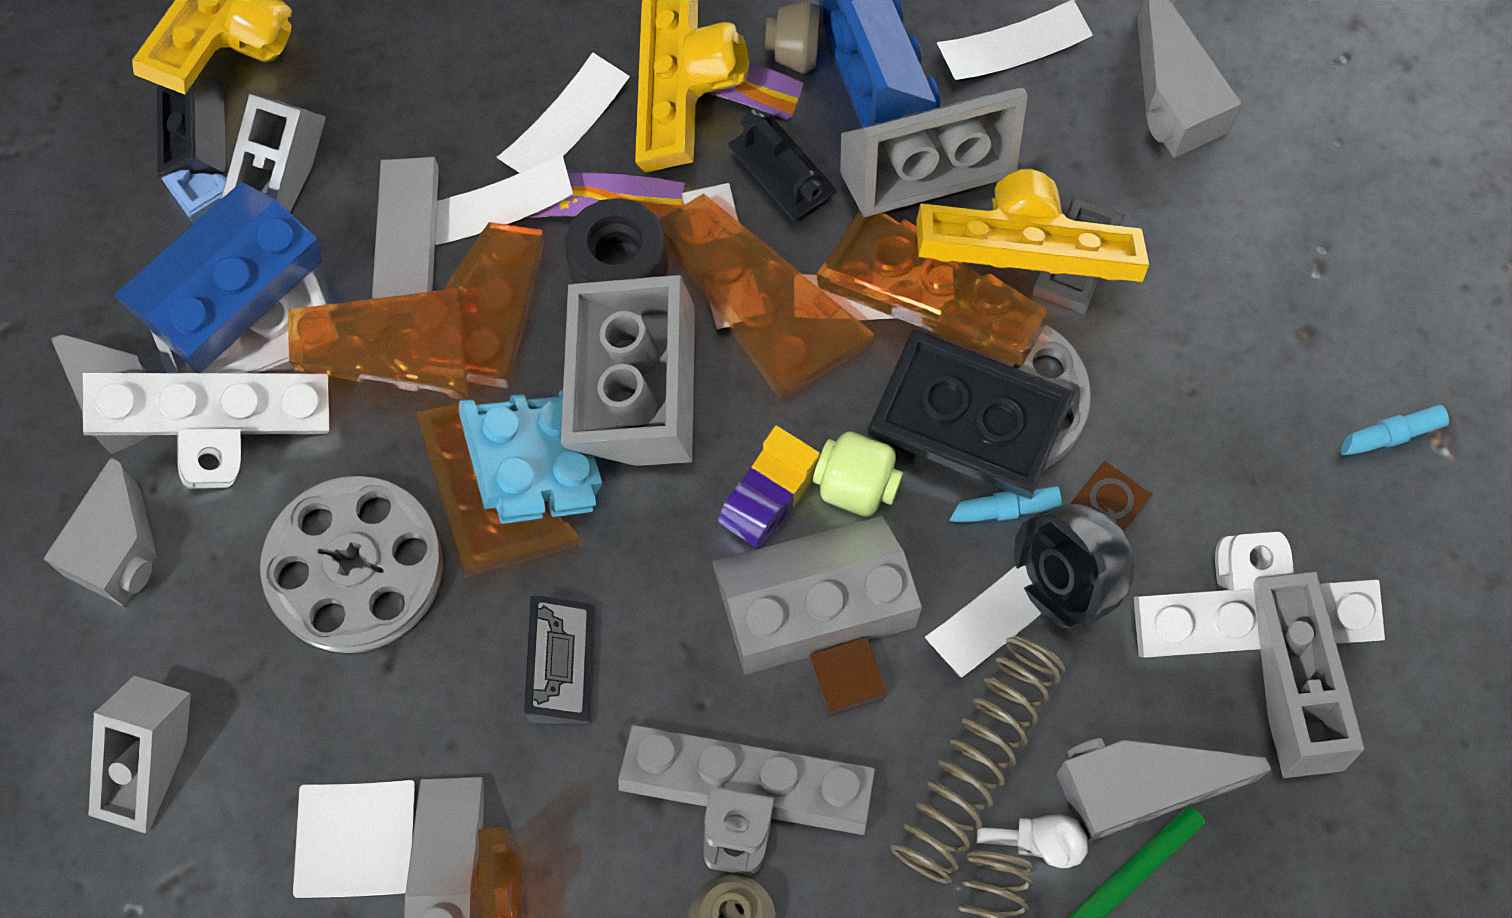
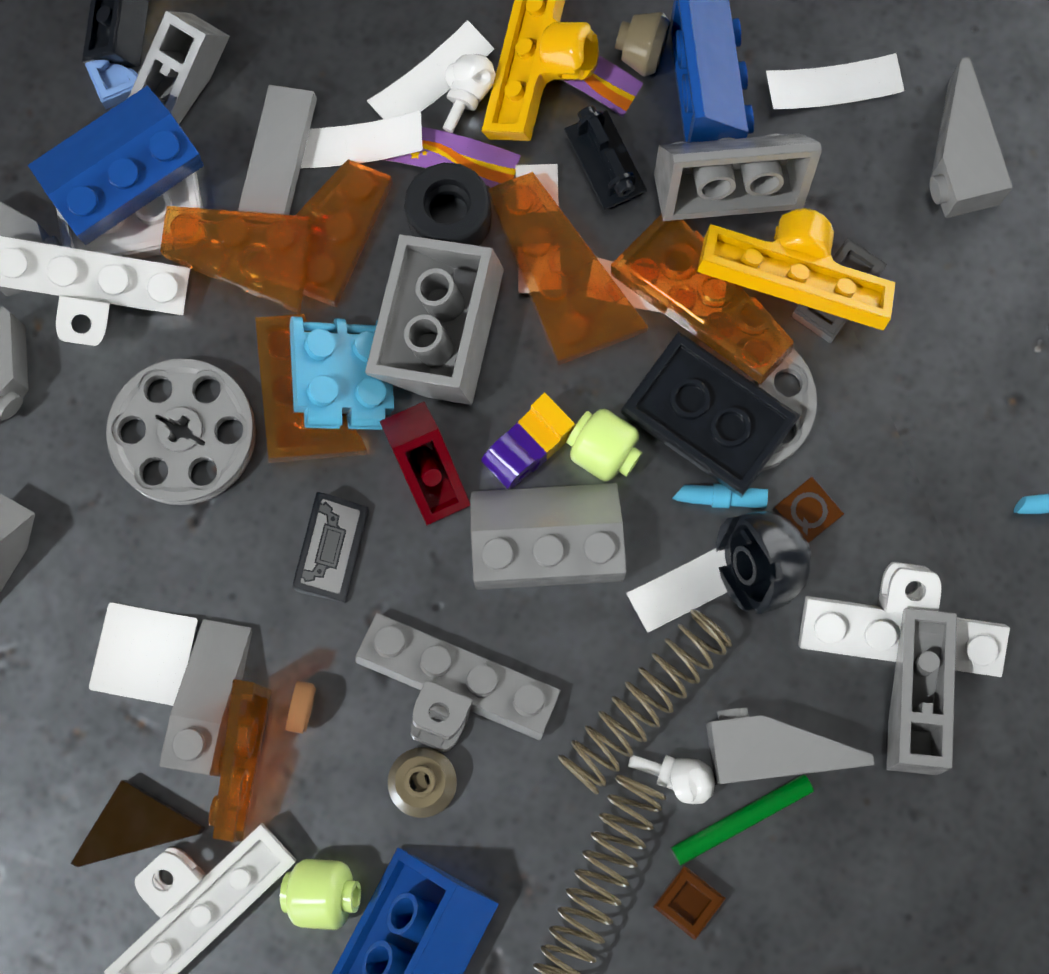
camera: 15 degrees right, 10 degrees up
reddish brown tile [809,636,887,716] -> none
none -> medium nougat tile [285,681,316,734]
none -> dark red slope [379,401,471,526]
none -> white piece [443,54,496,133]

